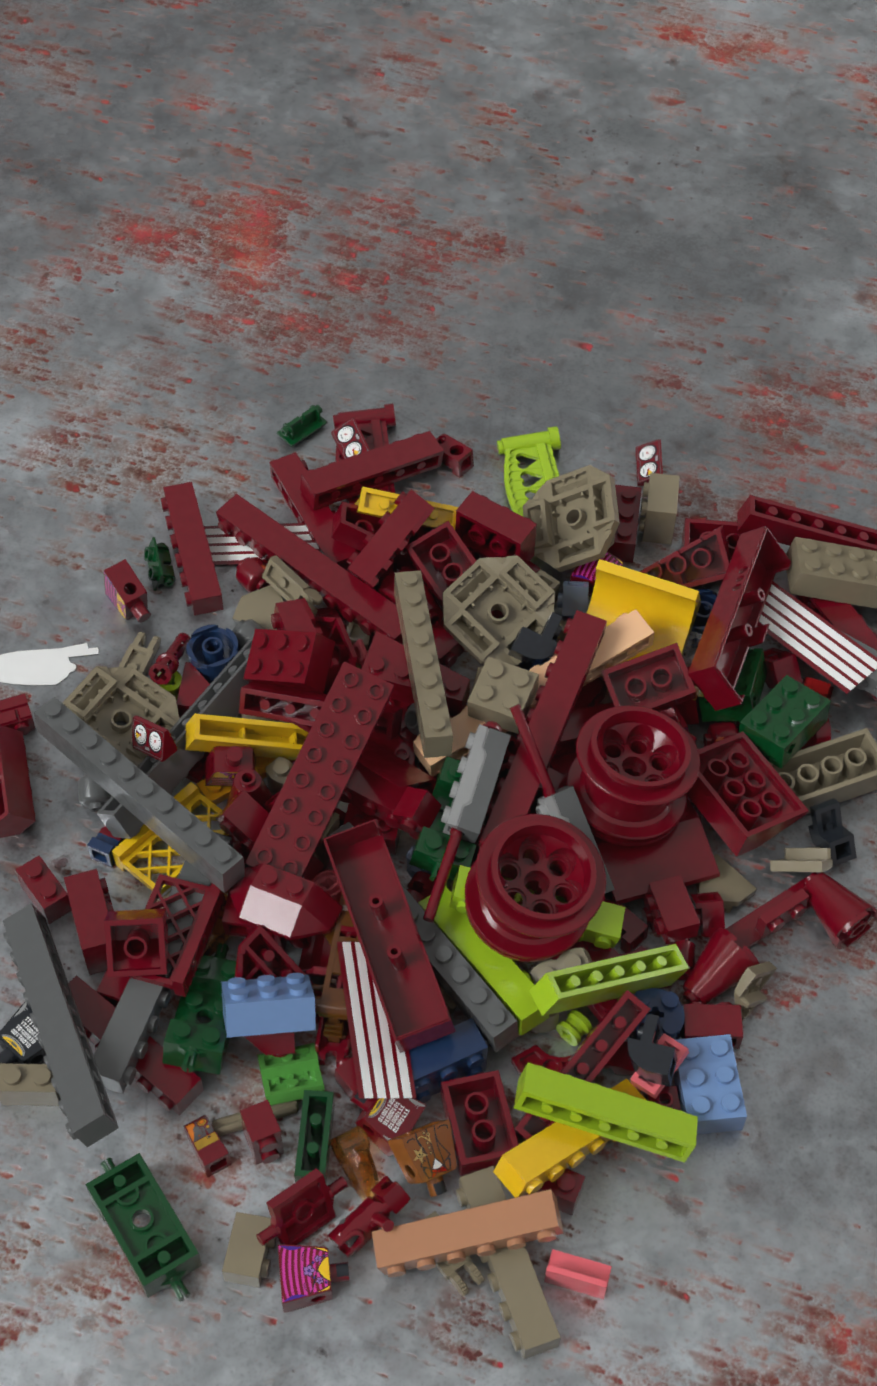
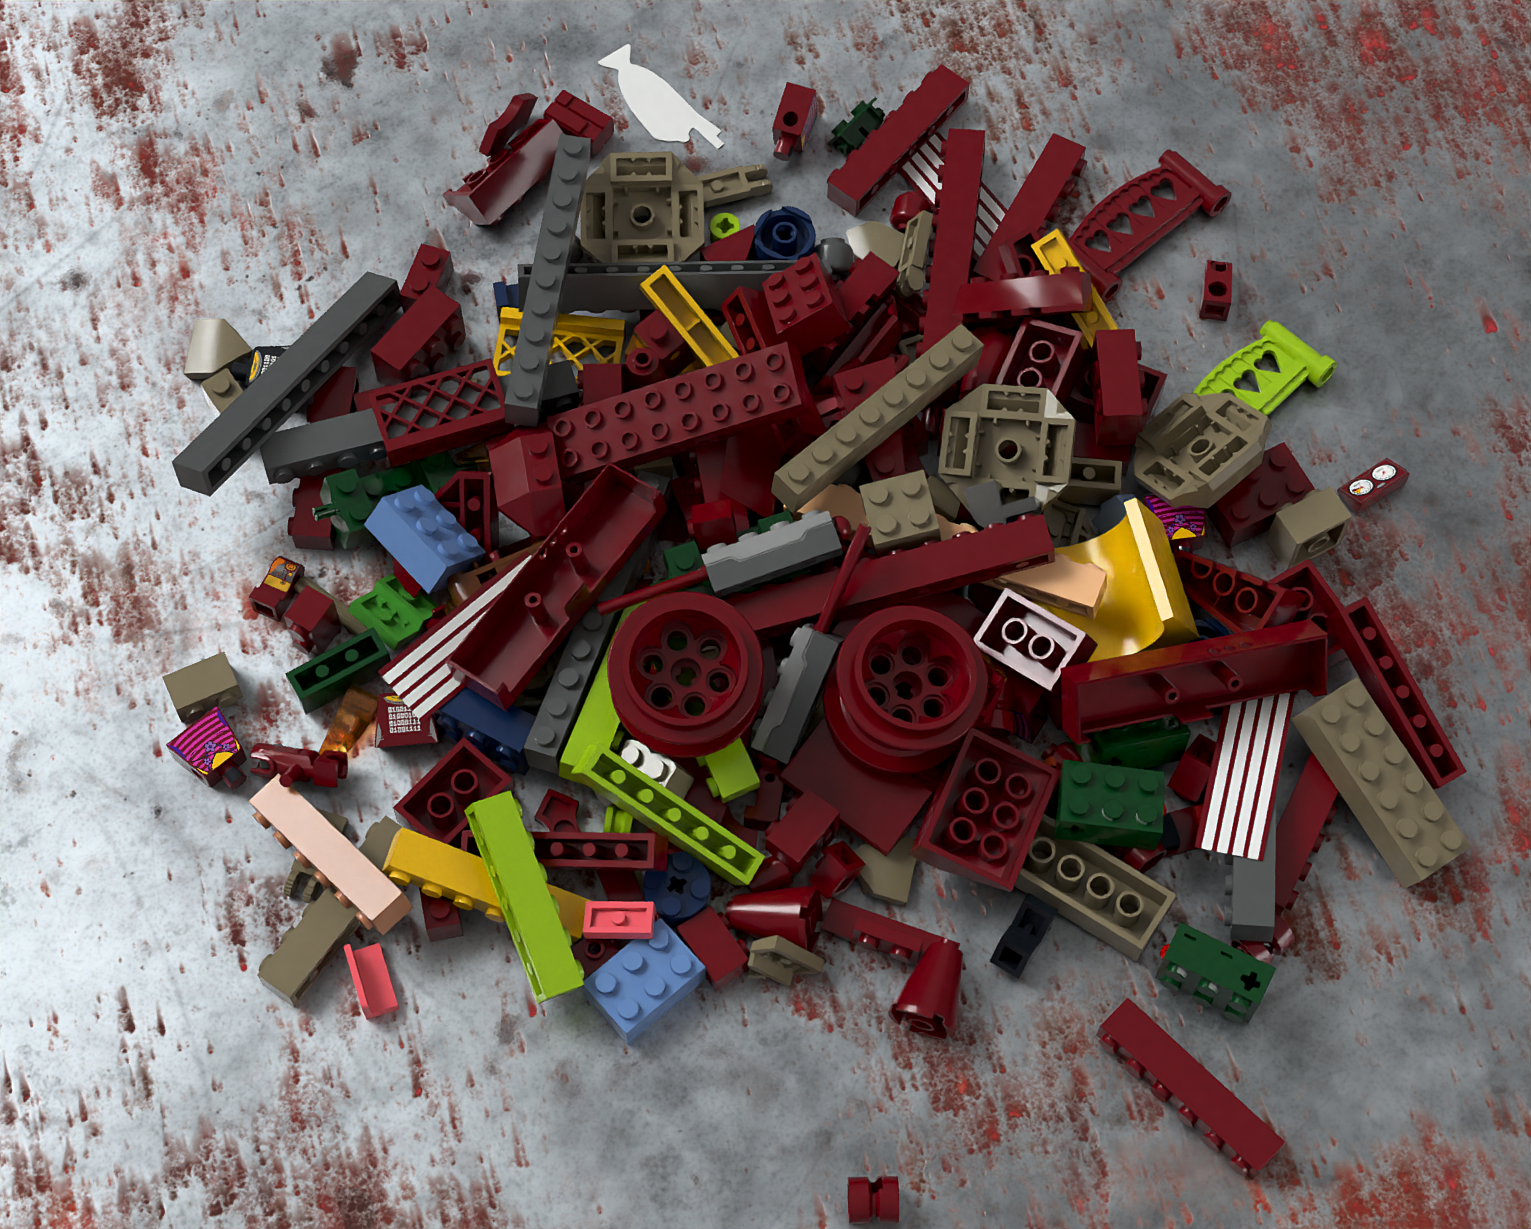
camera: 55 degrees right, 10 degrees up
dark green brick [85,1153,202,1302] -> none
dark red slope [104,908,168,977] -> none
slope [132,715,177,762] -> none
dark red pin [149,633,191,685] -> none
dark red plate [256,1168,348,1246] -> none
dark green hinge [276,405,328,447] -> none
dark red brick [300,431,444,510] -> none
slope [331,418,370,459] -> none
dark orange torso [388,1119,457,1197] -> none
black brick [628,1013,677,1087] -> none
dark tan slope [770,847,833,872] -> none

